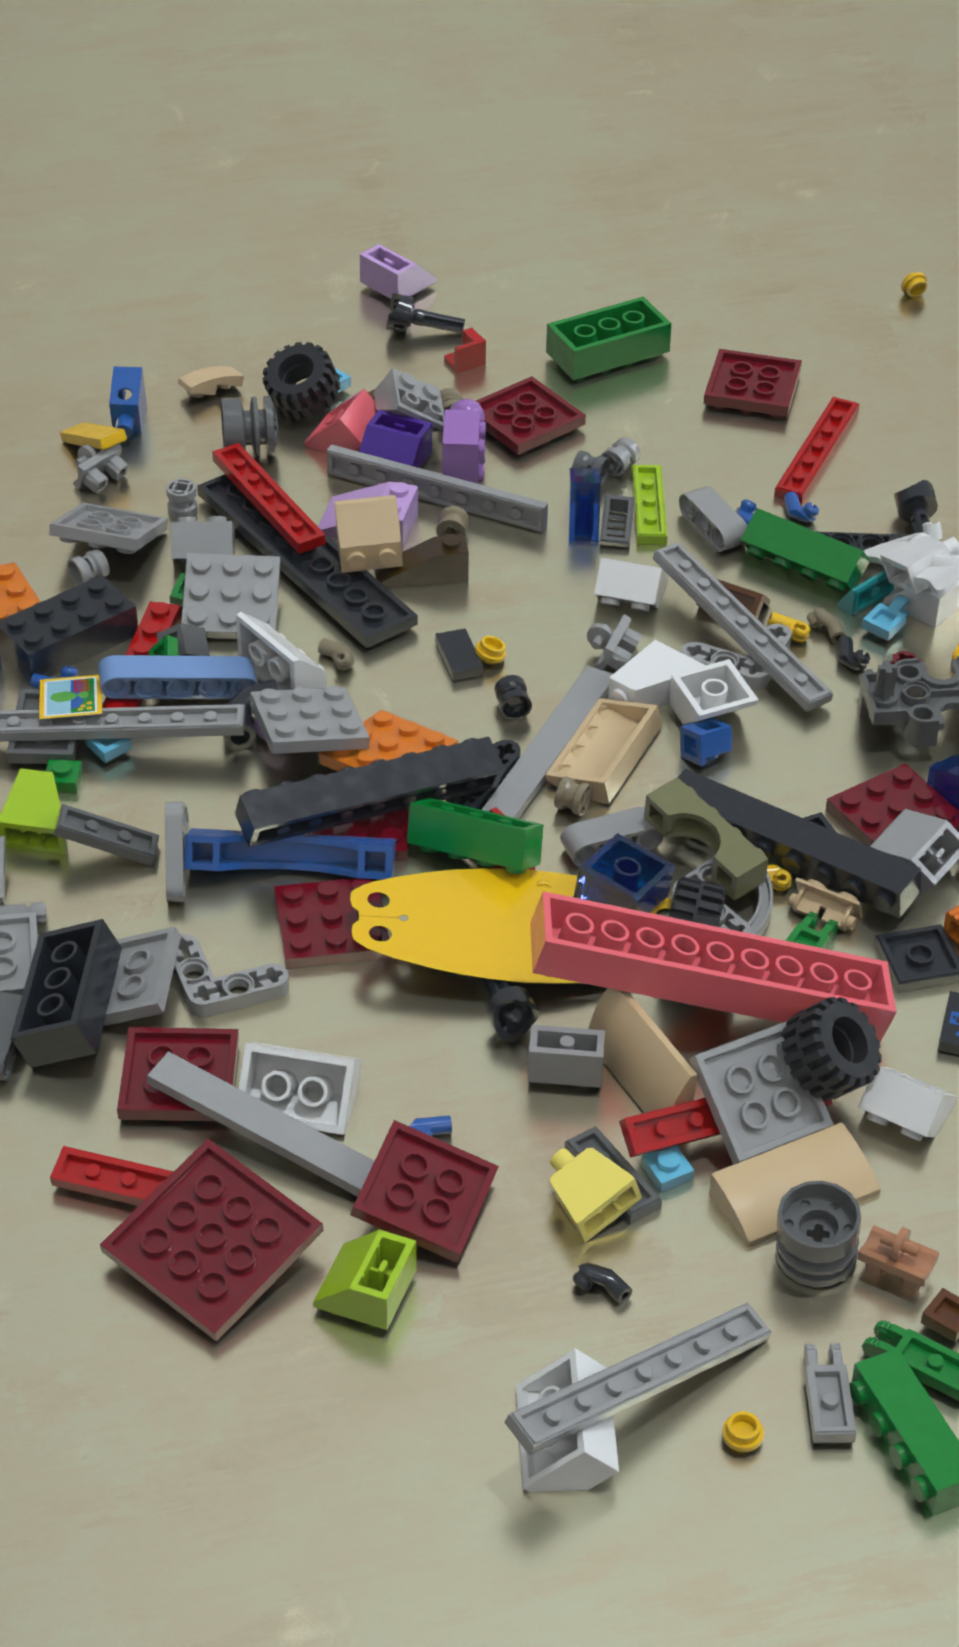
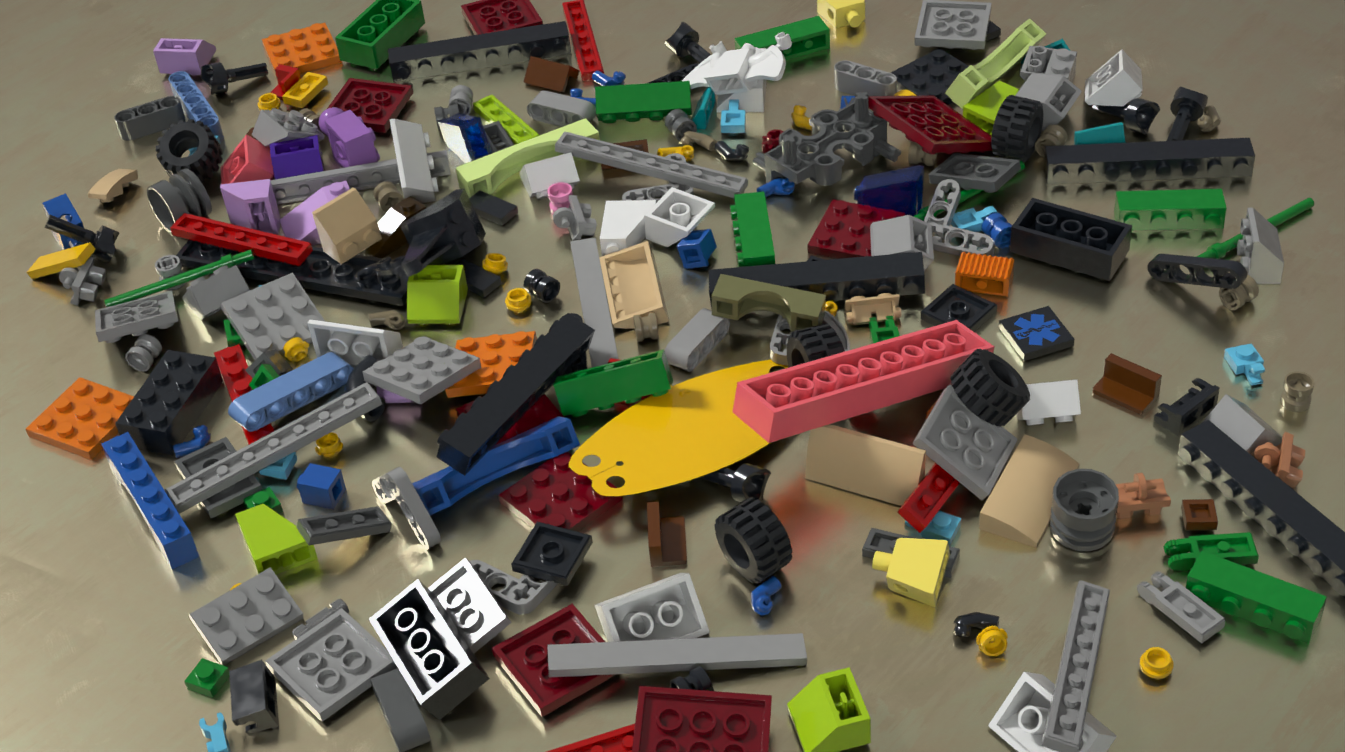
camera: 30 degrees left, 0 degrees up
sticker [39,675,102,719] -> none
dark red plate [350,1120,499,1263] -> none
light grey brick [527,1025,606,1088] -> none
brick [573,833,676,913] -> none
none -> black piece [44,215,120,263]
none -> green bar [104,250,255,307]
none -> dark grey beam [114,96,185,141]
none -> medium blue beam [168,71,224,142]
none -> lavender slope [220,179,281,235]
none -> yellow plate [258,93,281,111]
none -> orange plate [262,23,342,77]
none -> yellow plate [282,72,328,108]
none -> yellow plate [283,337,309,362]
none -> blue brick [297,463,346,510]
none -> yellow plate [315,432,343,458]
none -> black slope [354,189,486,282]
none -> black brick [388,21,572,82]
none -> white slope [390,119,439,203]
none -> lime slope [407,265,468,324]
none -> yellowish green arch [455,118,600,198]
none -> black tile [469,190,518,226]
none -> yellow plate [505,288,532,312]
none -> black tile [511,521,593,586]
none -> reddish brown panel [524,56,580,93]
none -> bright pink wheel [547,182,573,215]
none -> reddish brown panel [647,502,687,567]
none -> dark grey wheel [665,109,697,141]
none -> black wheel [670,666,714,691]
none -> black tyre [714,498,793,583]
none -> green brick [730,191,775,267]
none -> blue arm [757,178,795,198]
none -> yellow plate [976,626,1008,656]

